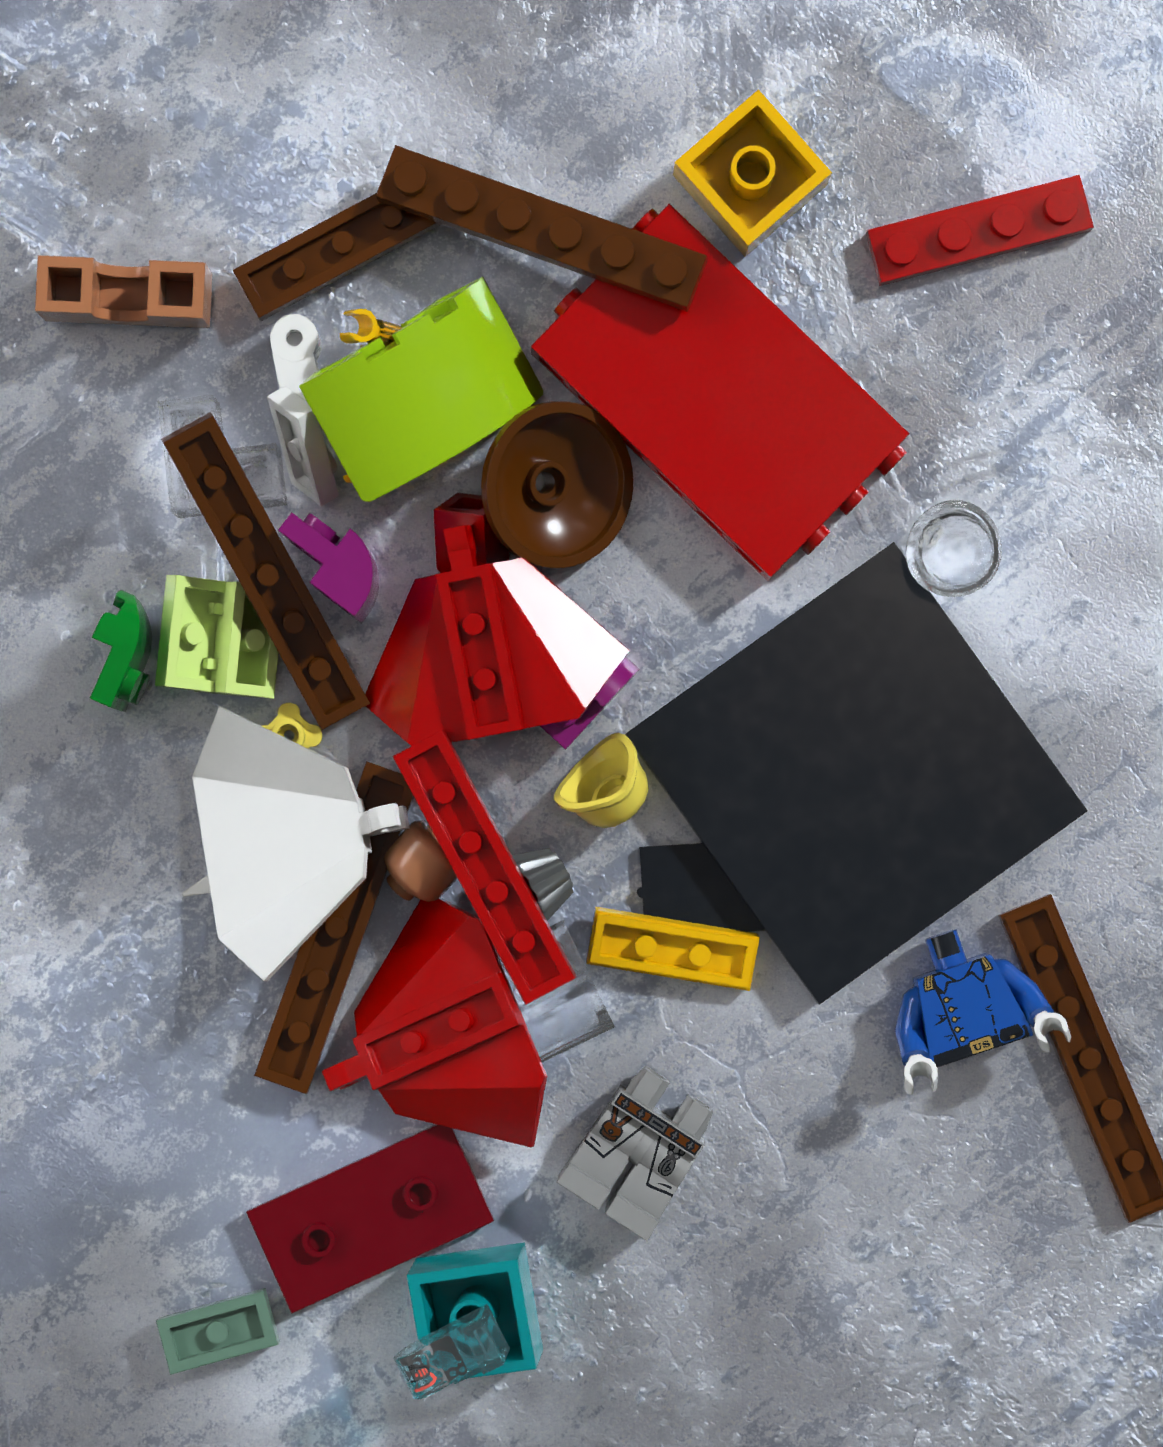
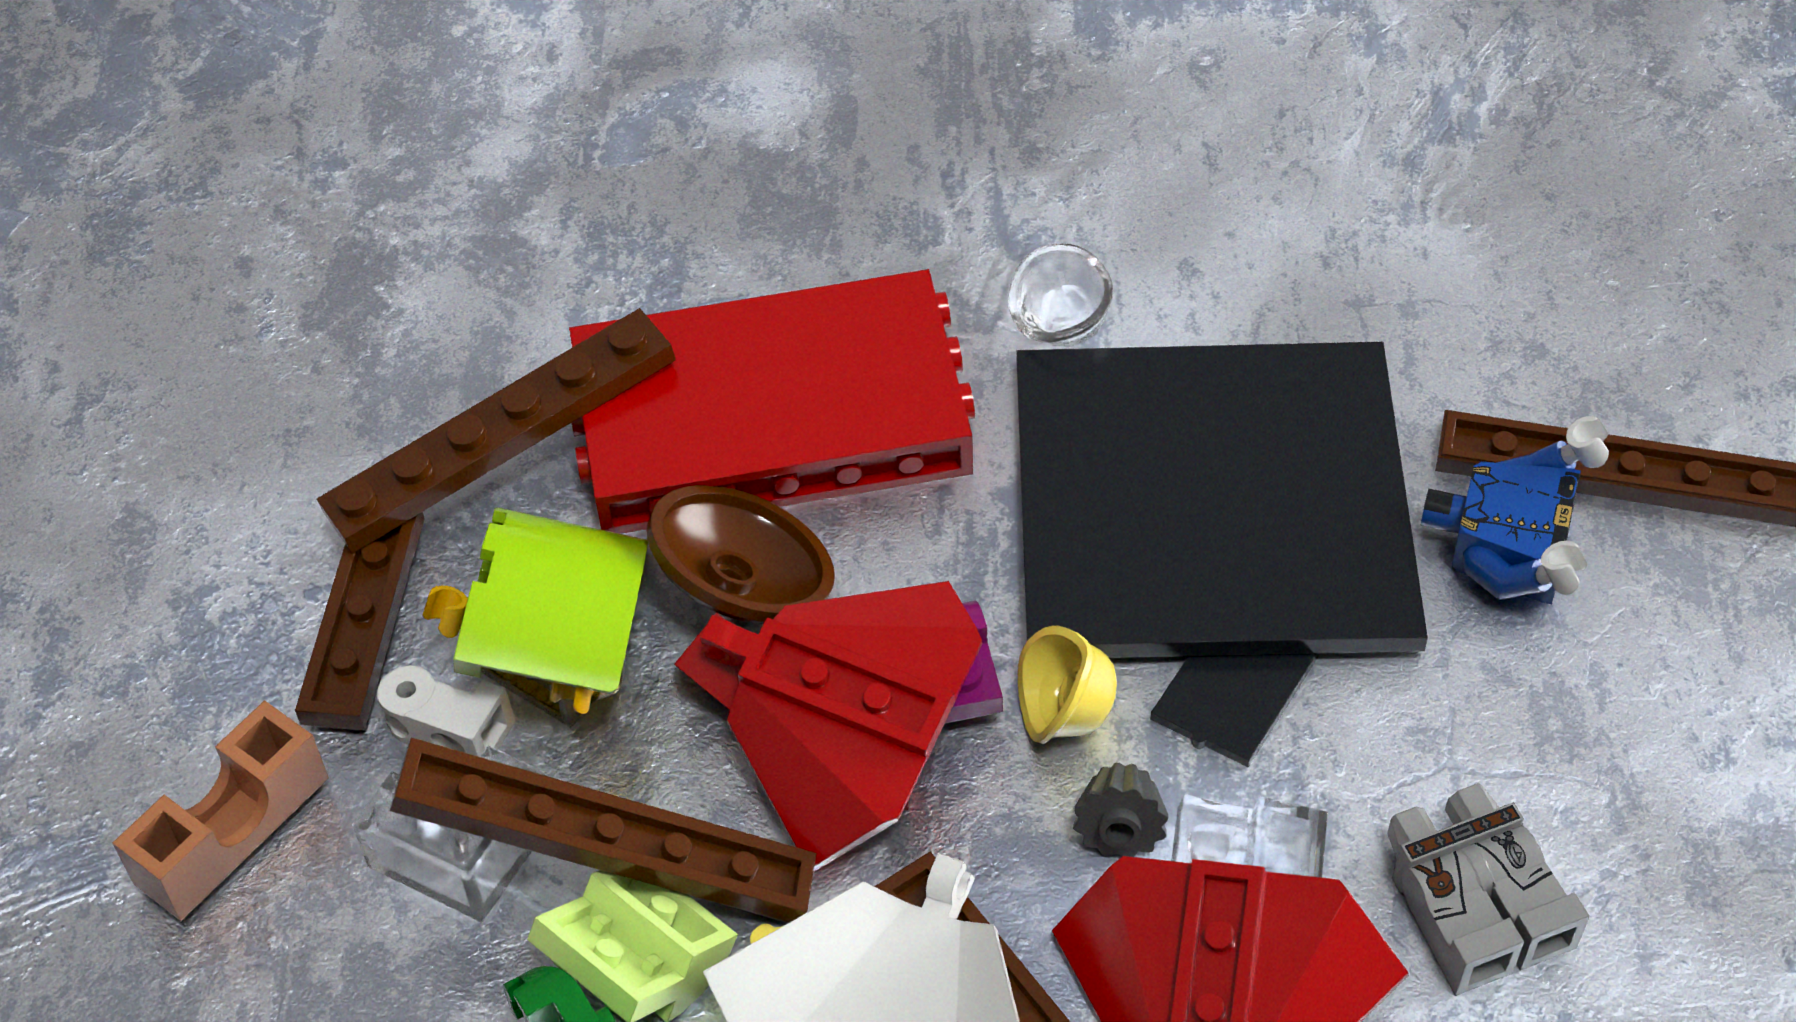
camera: 50 degrees left, 35 degrees down
white plate [267,386,339,506] -> none
magenta brick [278,512,379,624] -> none
nougat head [384,820,458,902] -> none
red plate [392,730,577,1005] -> none
yellow tile [586,906,760,991] -> none
yellow brick [673,89,832,257] -> none
red plate [866,175,1094,286] -> none

